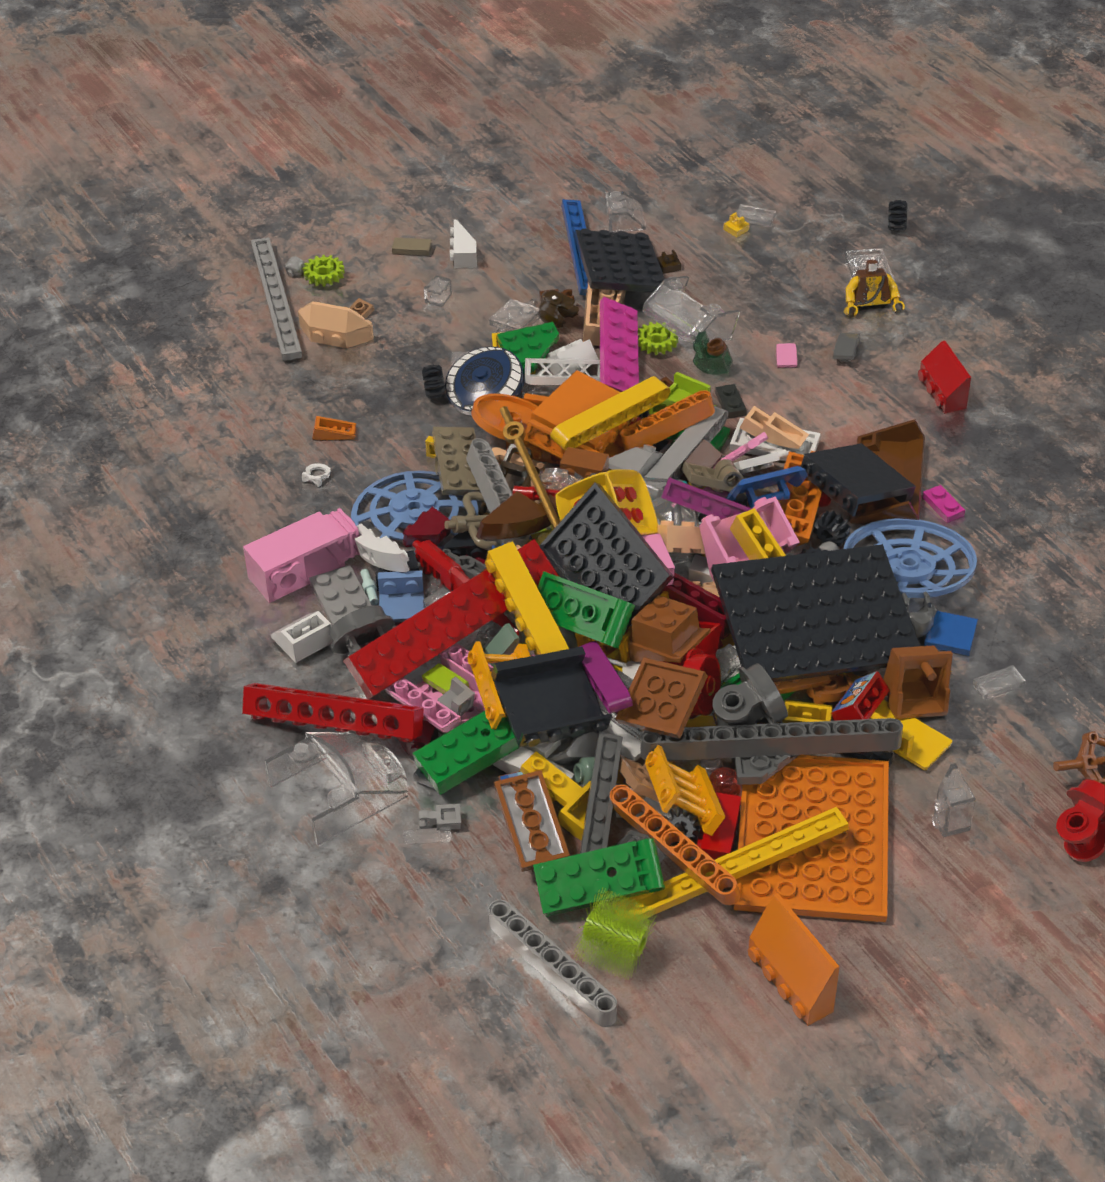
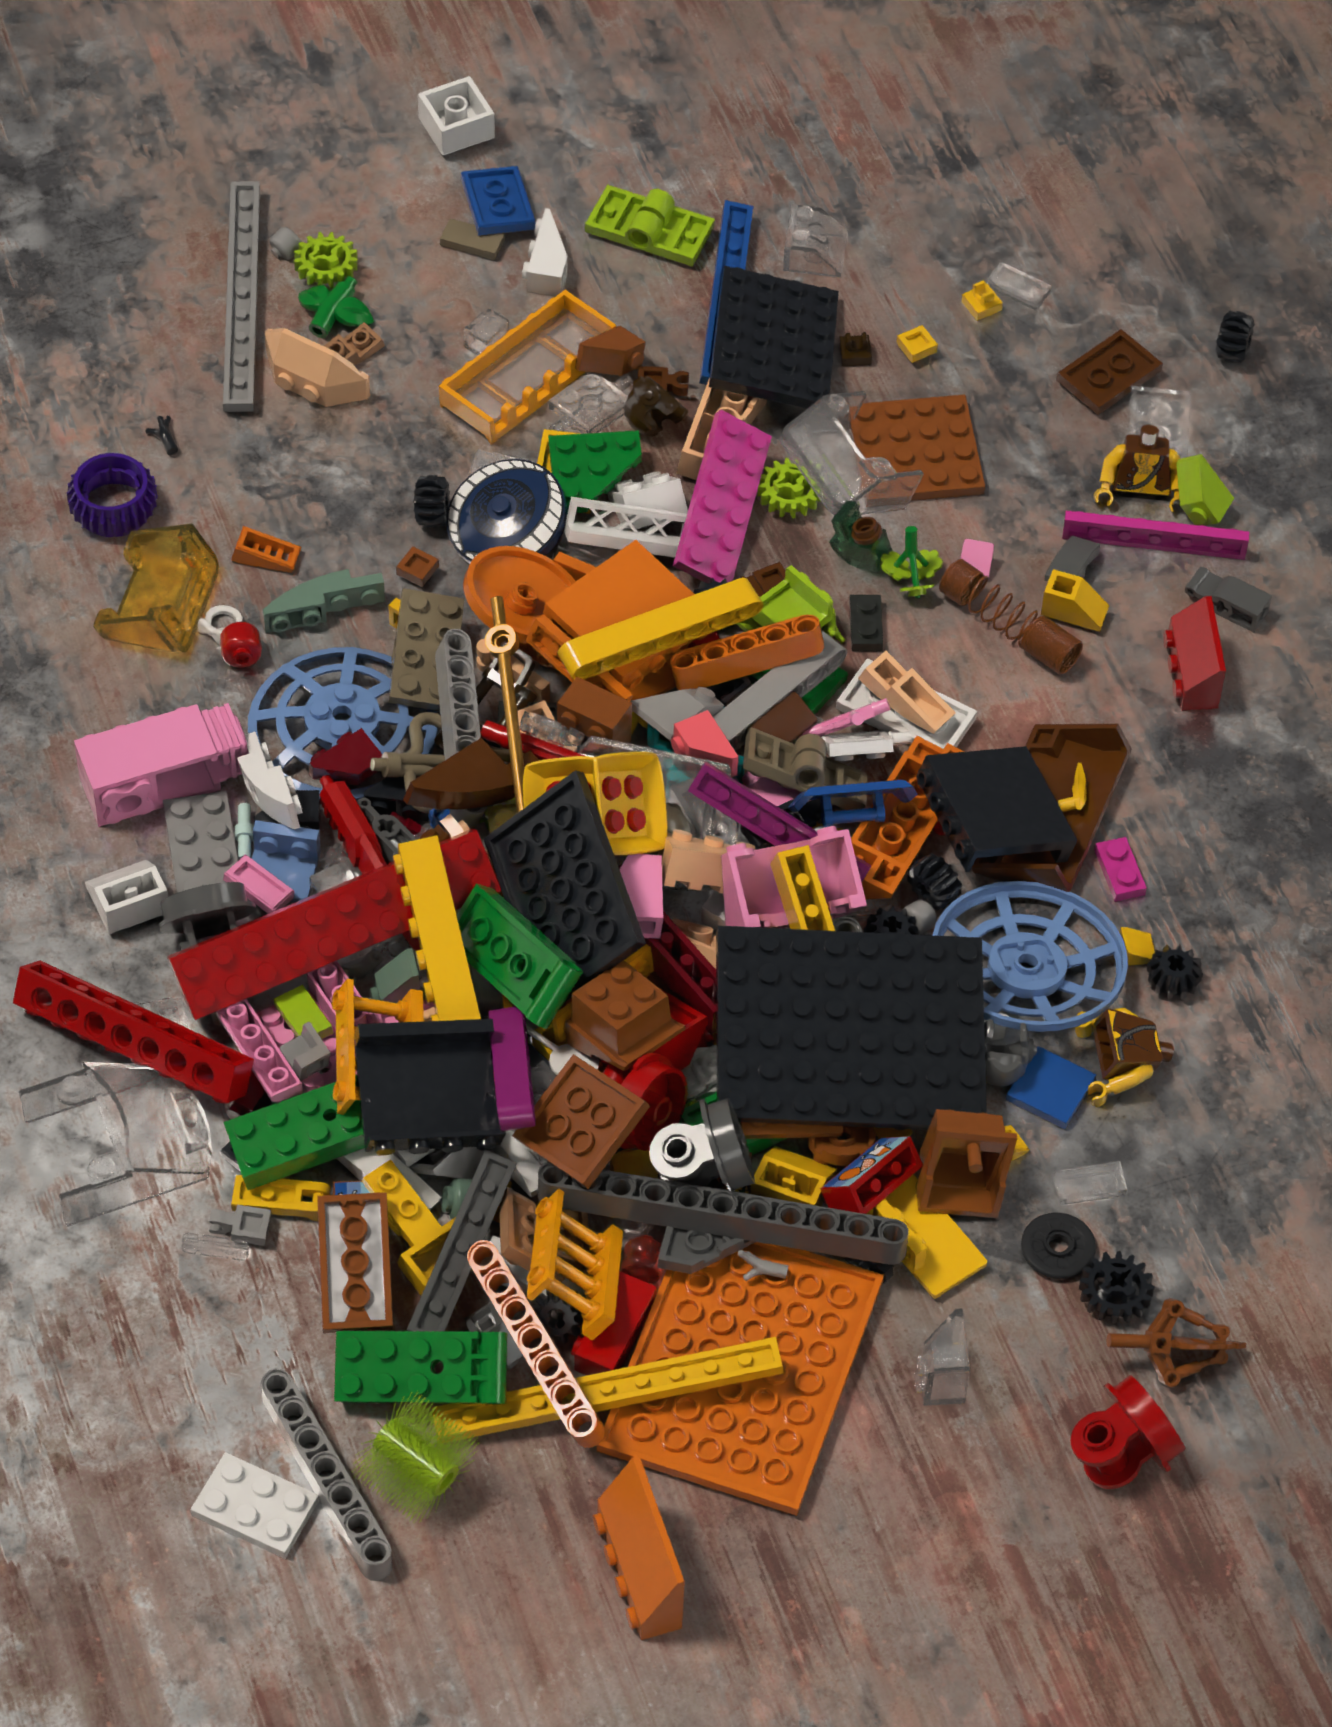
camera: 10 degrees right, 10 degrees up
none -> dark purple gear [66,453,158,537]
none -> clear yellow windscreen [93,523,219,654]
none -> black bar [146,416,178,455]
none -> white plate [190,1452,319,1559]
none -> red head [220,622,262,668]
none -> bright pink tile [223,854,295,914]
none -> yellow plate [231,1175,331,1222]
none -> sand green slope [263,569,385,633]
none -> green plant [298,276,374,339]
none -> dark orange plate [396,546,439,587]
none -> white brick [418,76,495,156]
none -> window [438,290,616,445]
none -> blue tile [461,166,536,236]
none -> dark orange slope [575,326,646,376]
none -> lime plate [585,184,715,267]
none -> coral slope [671,710,739,778]
none -> light grey bar [738,1250,788,1281]
none -> dark orange plate [846,394,985,505]
none -> lime plant [881,526,943,599]
none -> yellow plate [896,325,938,363]
none -> dark orange piece [939,559,1083,675]
none -> black wheel [1021,1212,1096,1279]
none -> yellow slope [1041,569,1109,632]
none -> reddish brown plate [1056,329,1163,415]
none -> yellow bar [1058,763,1086,812]
none -> dark pink plate [1062,510,1250,560]
none -> torso [1075,1008,1174,1107]
none -> black gear [1079,1251,1155,1324]
none -> yellow slope [1119,927,1155,966]
none -> black gear [1146,944,1203,1001]
none -> lime slope [1176,454,1234,526]
none -> dark grey piece [1185,567,1272,633]

